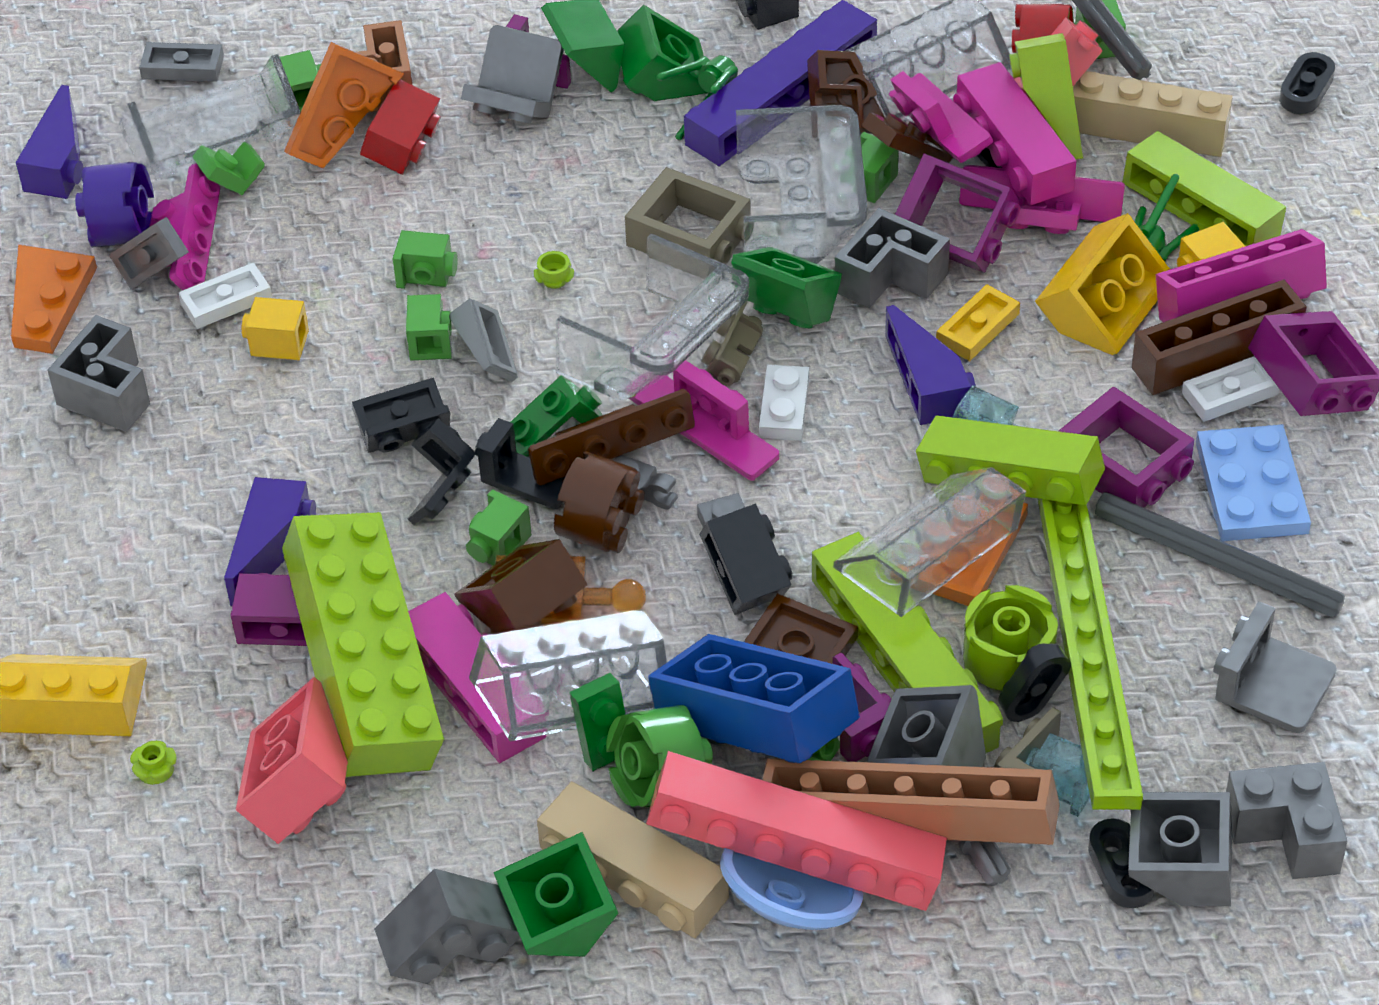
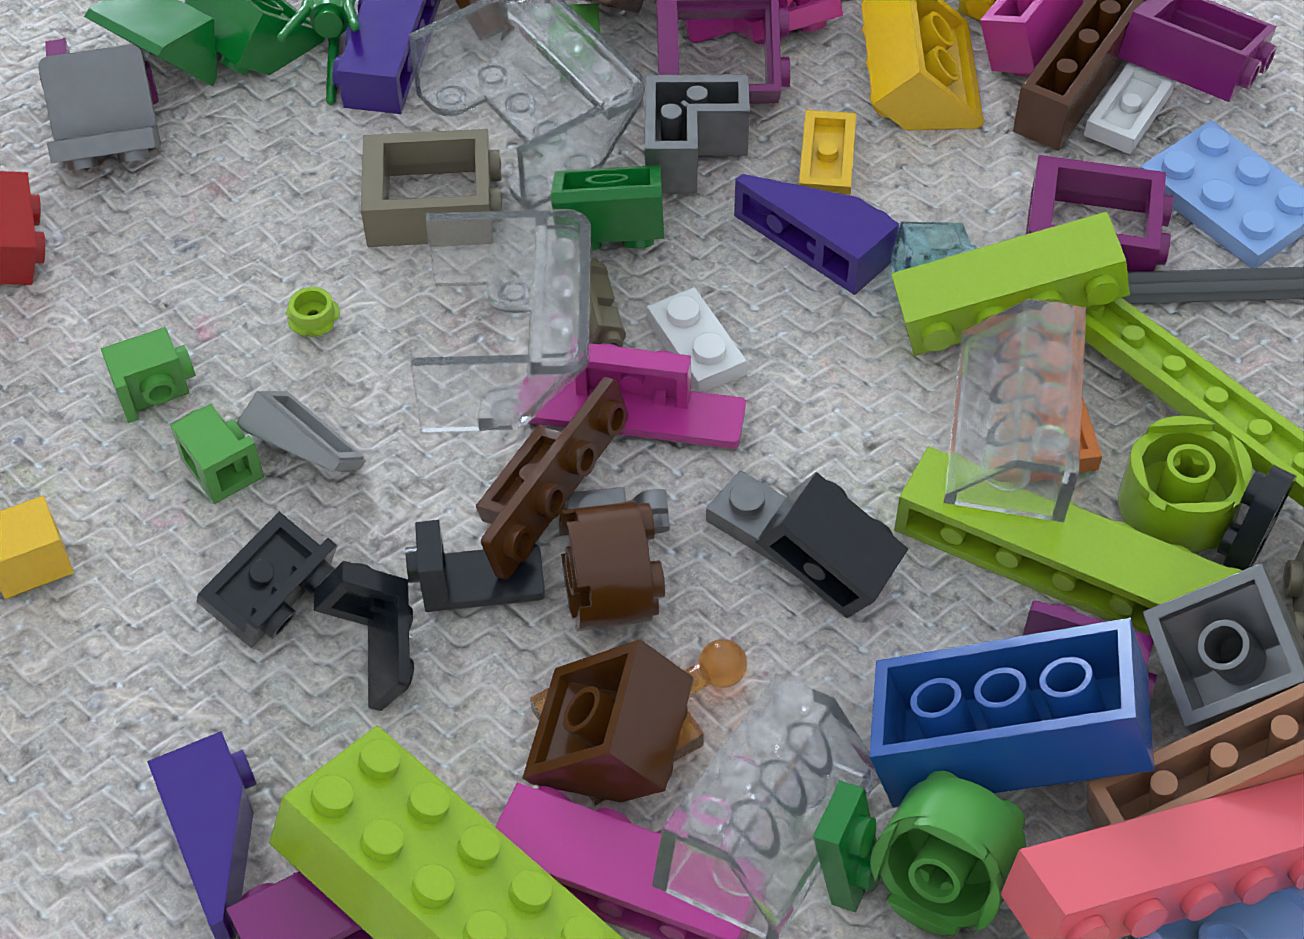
camera: 35 degrees left, 5 degrees up
bright green brick [466,489,532,565] -> none
green bracket [511,375,602,457] -> none
reddish brown plate [744,593,858,664] -> none

